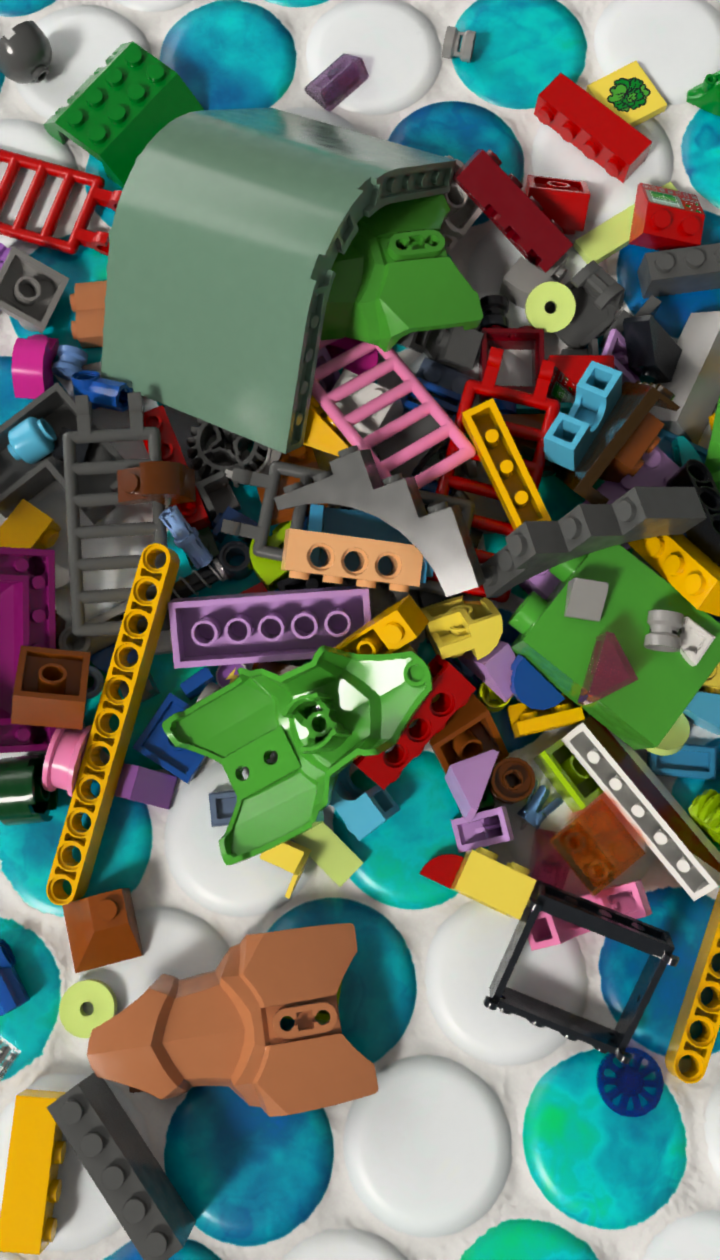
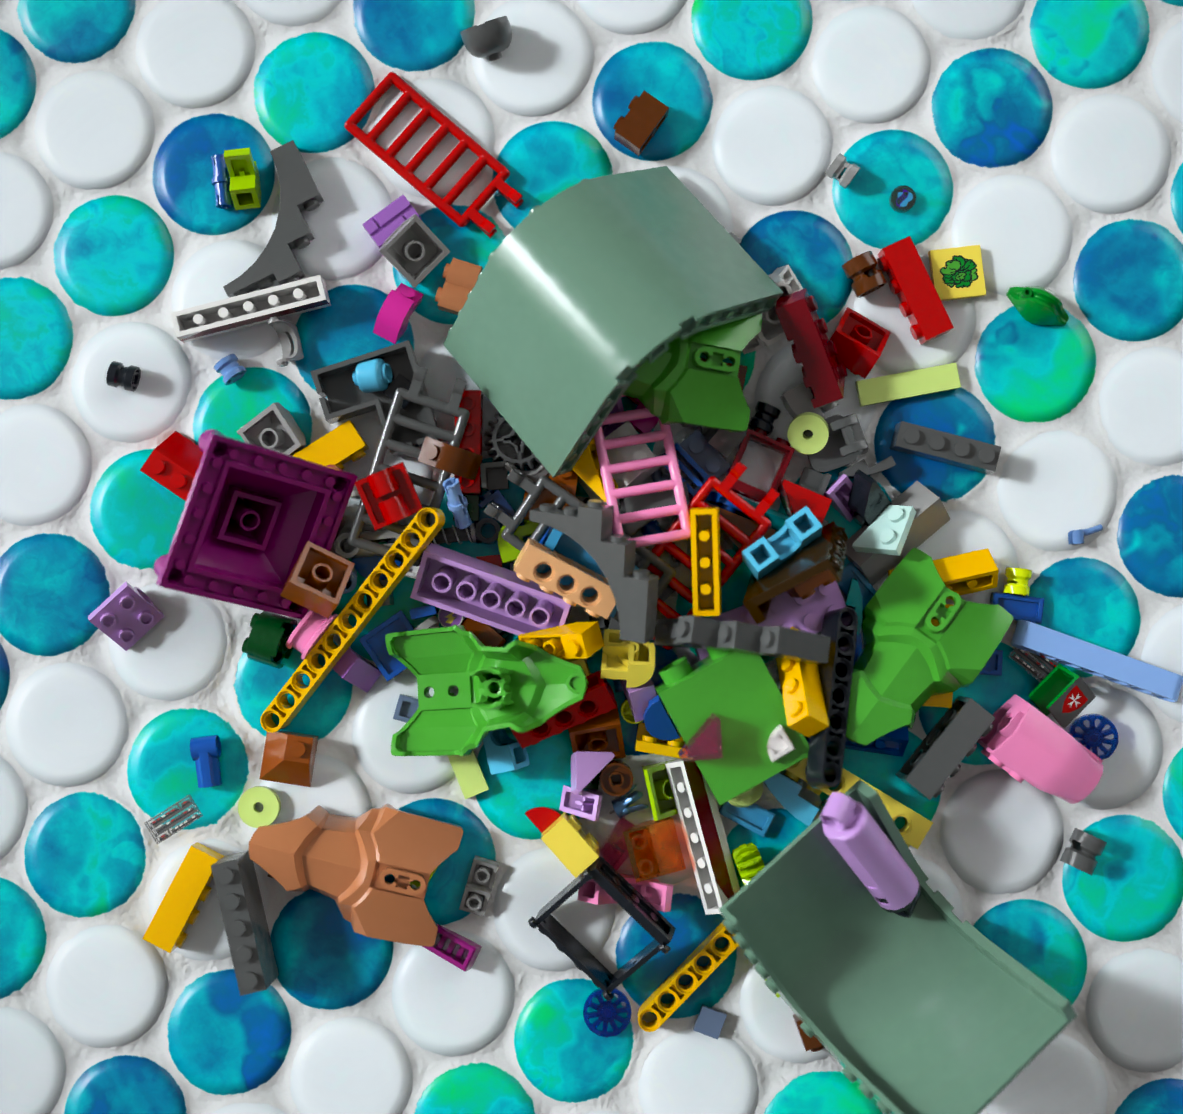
camera: 20 degrees right, 10 degrees up
green slope [44,41,204,188] -> none
medium blue wheel [52,345,89,381] -> none
blue piece [71,370,133,412] -> none
light yellow bracket [260,840,311,899] -> none
clear purple slope [304,53,369,112] -> none
light grey slope [564,578,609,622] -> none
red slope [629,183,705,251] -> none
light grey wheel [644,610,684,652] -> none
none -> red plate [354,462,423,530]
none -> magenta slope [422,923,482,972]
none -> light grey slope [459,855,500,916]
none -> reddish brown brick [613,90,669,156]
none -> reddish brown wheel [842,251,887,298]
none -> light aqua wing [852,505,916,556]
none -> clear smoke tile [889,185,916,213]

